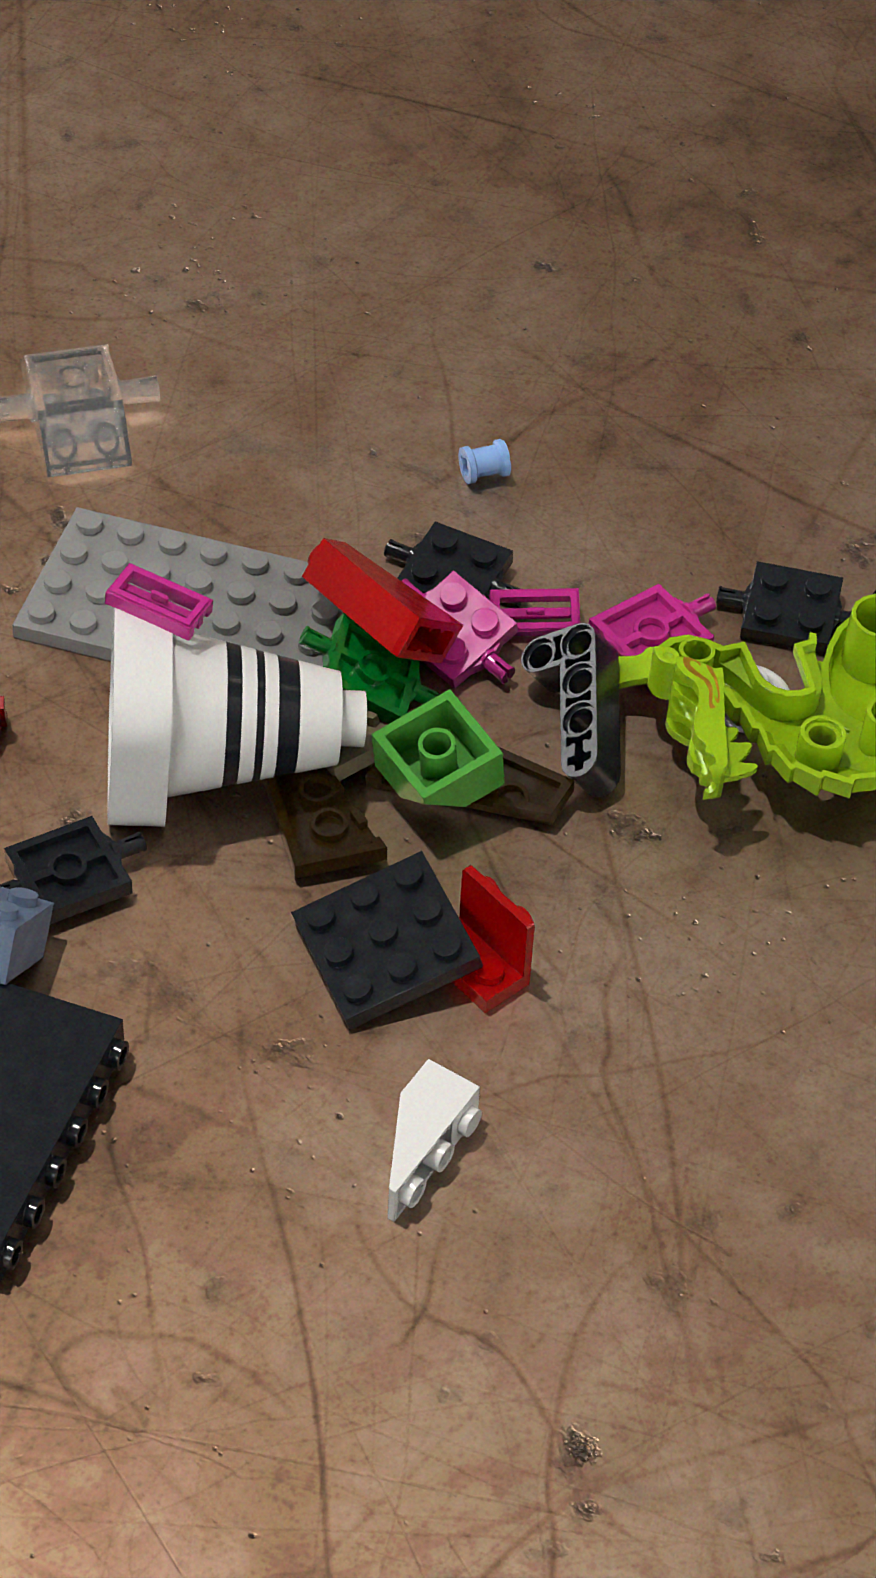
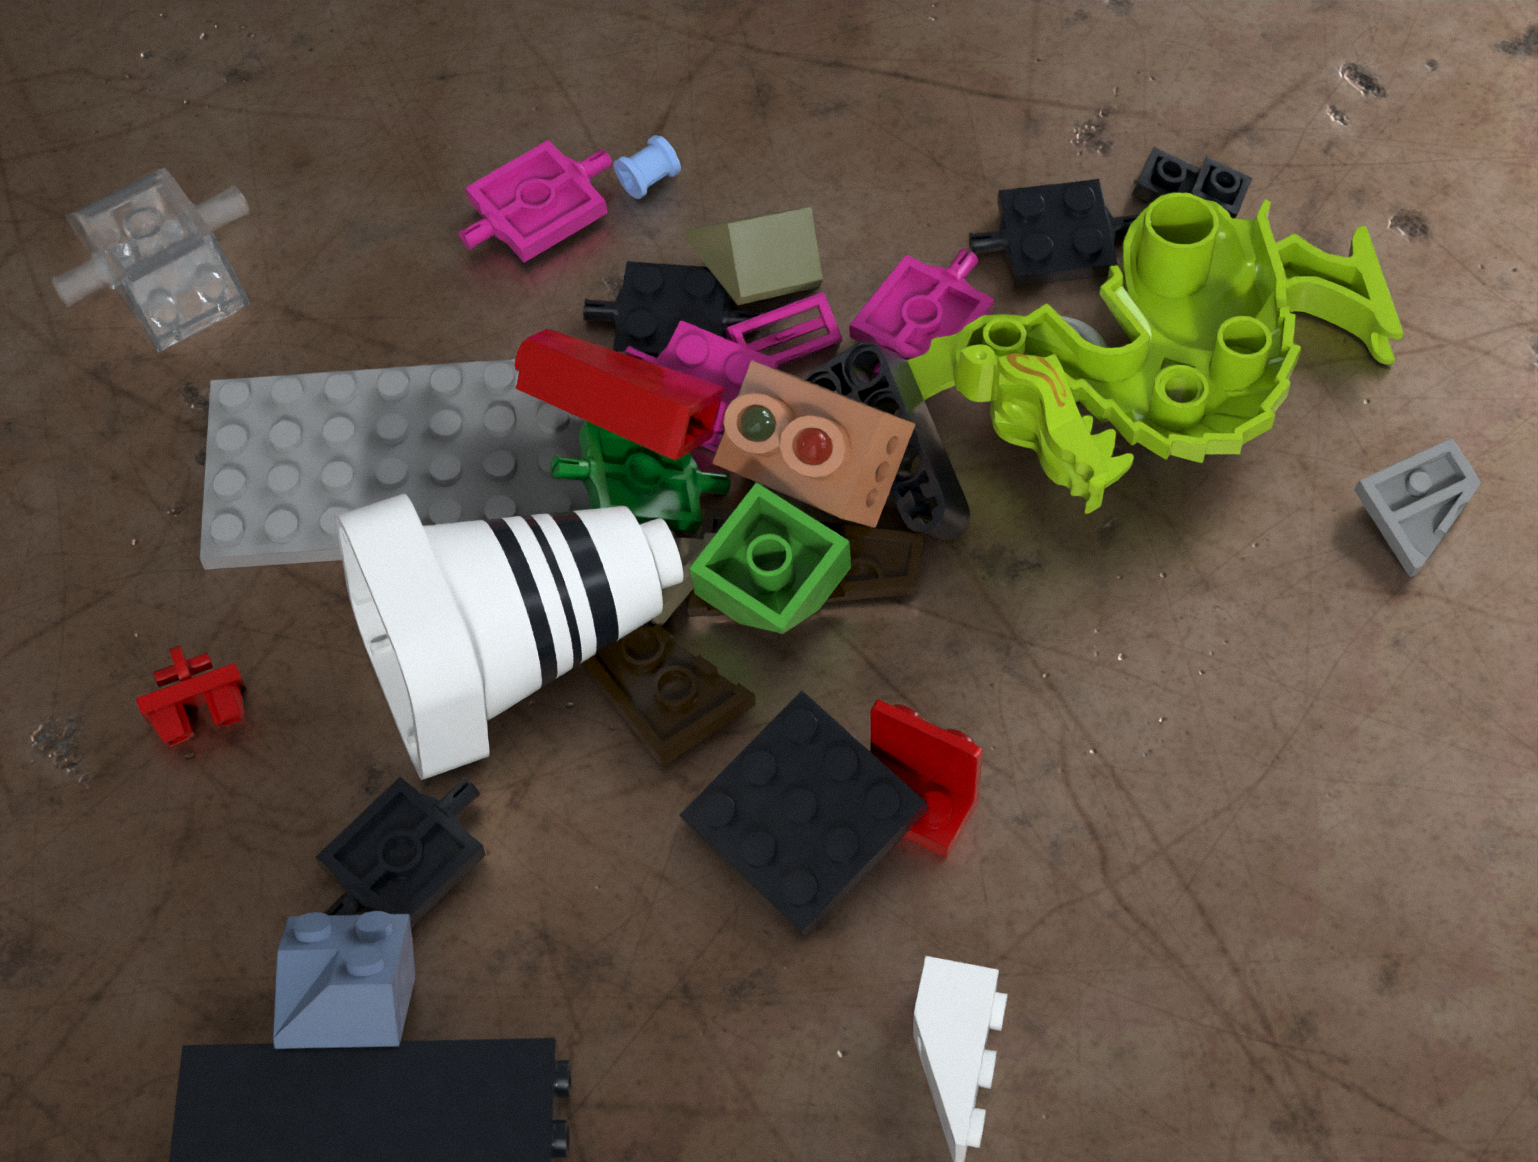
camera: 15 degrees left, 10 degrees up
dark pink tile [105,563,213,641] -> none
none -> dark pink plate [458,140,613,263]
none -> olive slope [683,207,823,305]
none -> nougat piece [713,360,915,528]

